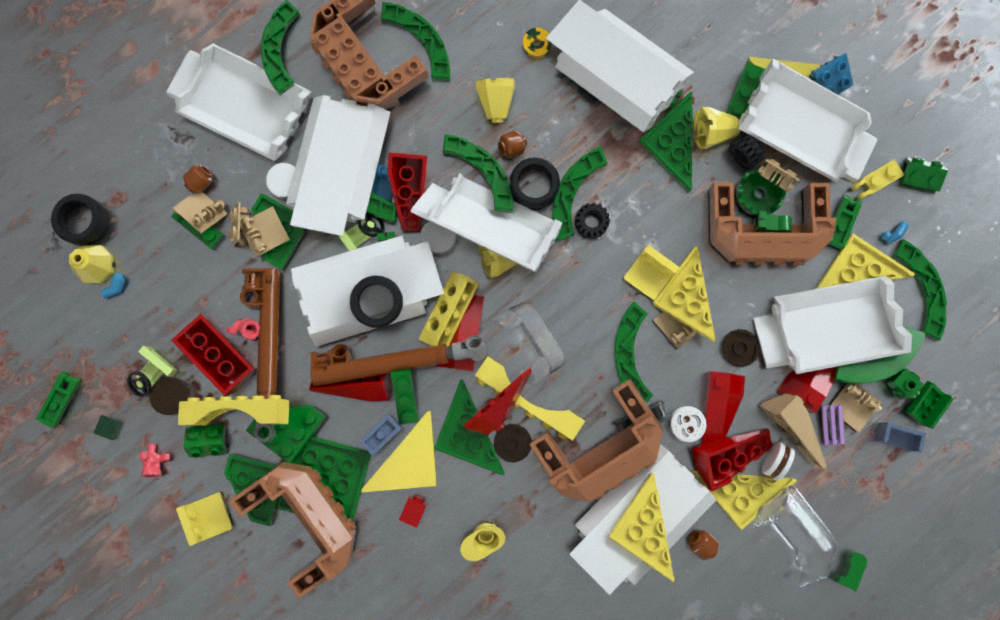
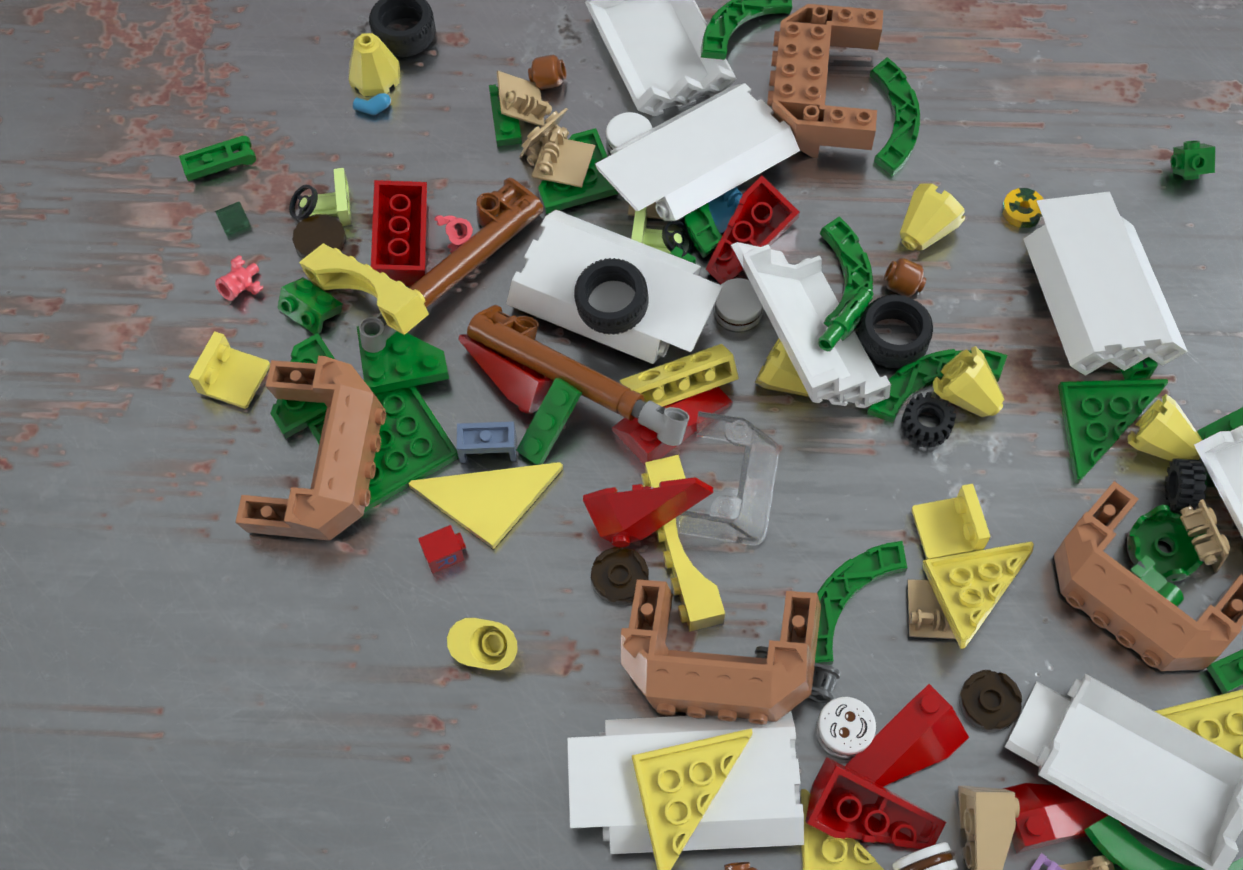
camera: 45 degrees right, 20 degrees down
green tile [434,379,505,476] -> none
none -> green pin [818,286,874,351]
none -> light yellow cone [933,346,1004,417]

